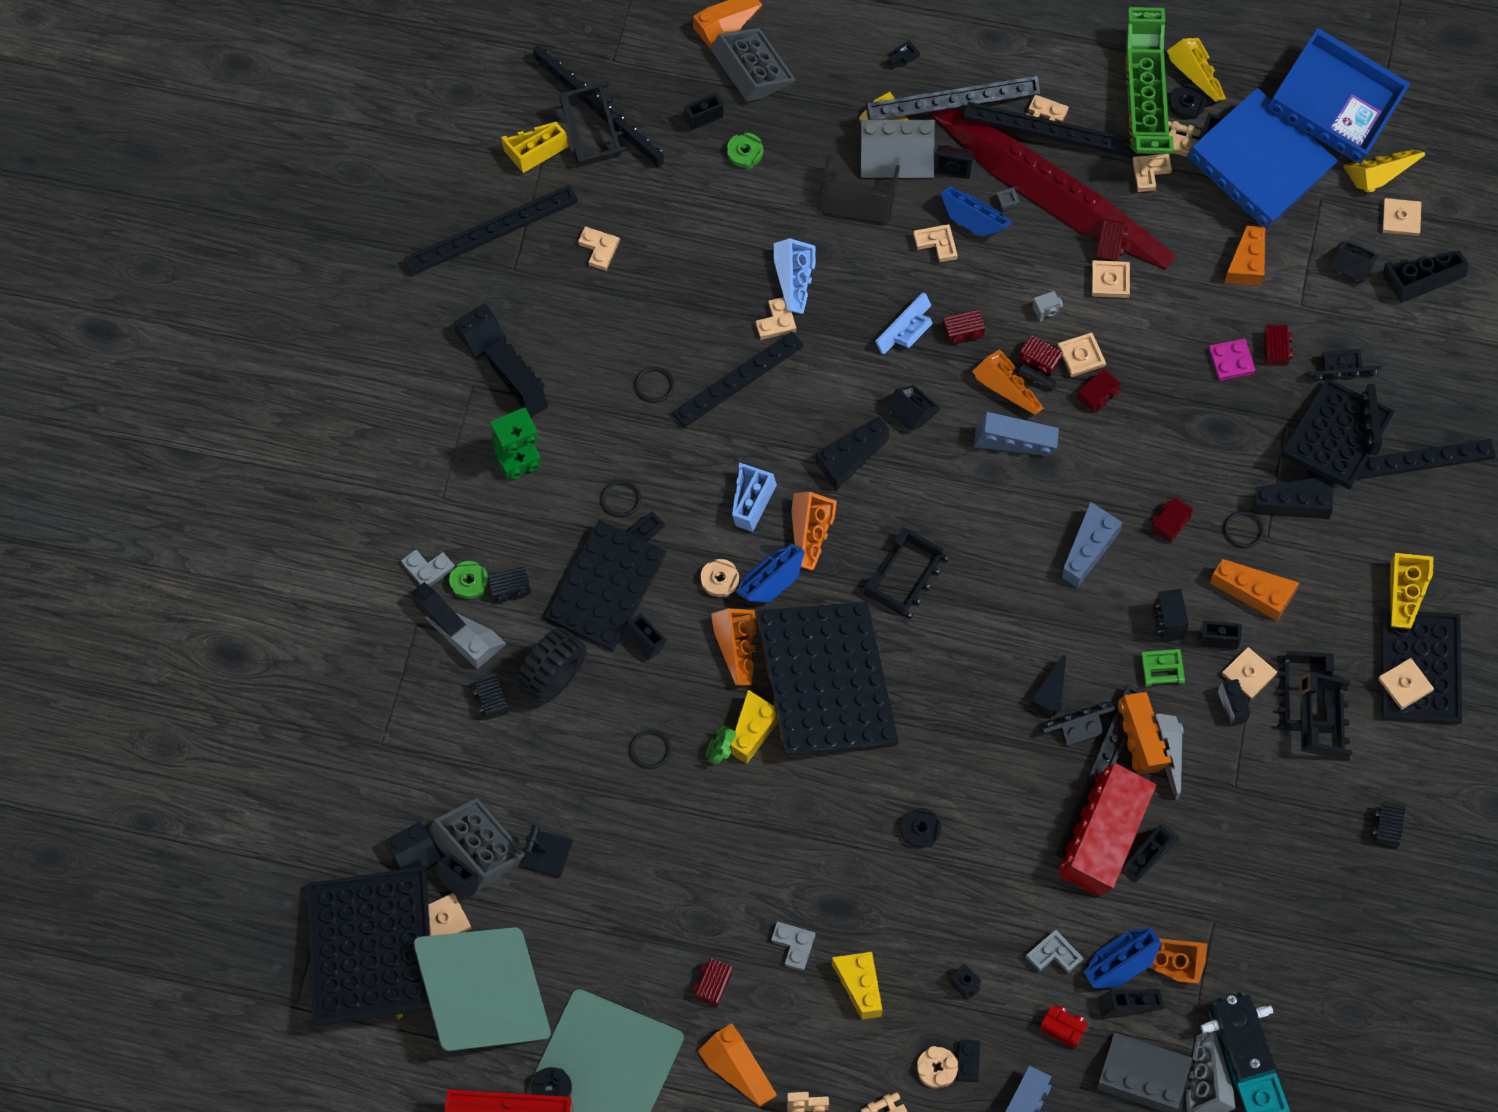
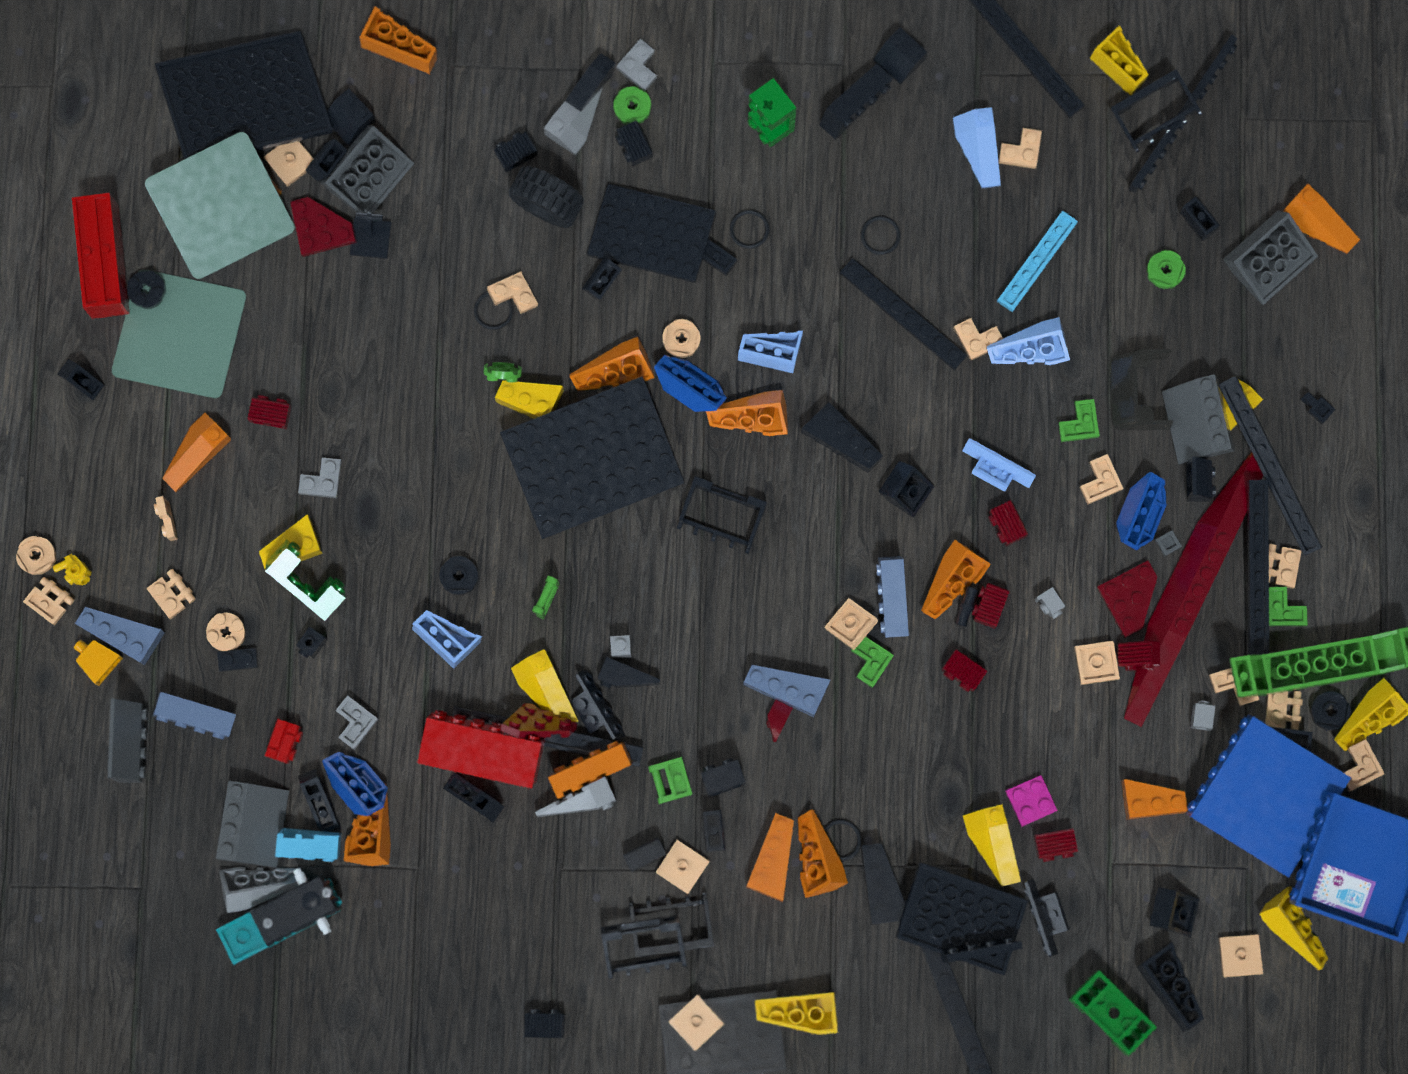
camera: 80 degrees right, 15 degrees up
light nougat plate [1057,333,1106,377] -> none
dark red brick [1152,497,1194,543] -> none
none -> plate [266,539,345,621]
none -> medium azure wedge [275,828,342,862]
none -> dark red plate [290,197,357,257]
none -> orange wedge [360,7,437,74]
none -> light blue wedge [412,610,482,669]
none -> light nougat plate [487,272,538,314]
none -> dark red plate [501,703,577,738]
none -> yellow wedge [511,649,578,723]
none -> bright green plate [532,576,559,620]
none -> light grey brick [610,635,631,659]
none -> dark red slope [766,700,793,743]
none -> orange wedge [798,810,848,898]
none -> light nougat plate [824,598,878,650]
none -> bright green plate [851,637,894,688]
none -> light blue wedge [953,107,1001,188]
none -> yellow wedge [963,805,1021,887]
none -> medium azure plate [997,211,1078,312]
none -> bright green plate [1058,399,1099,442]
none -> green plate [1068,971,1156,1056]
none -> dark red plate [1097,561,1157,638]
none -> light grey brick [1190,701,1215,731]
none -> bright green plate [1269,587,1307,626]
none -> light nougat plate [1344,739,1385,792]

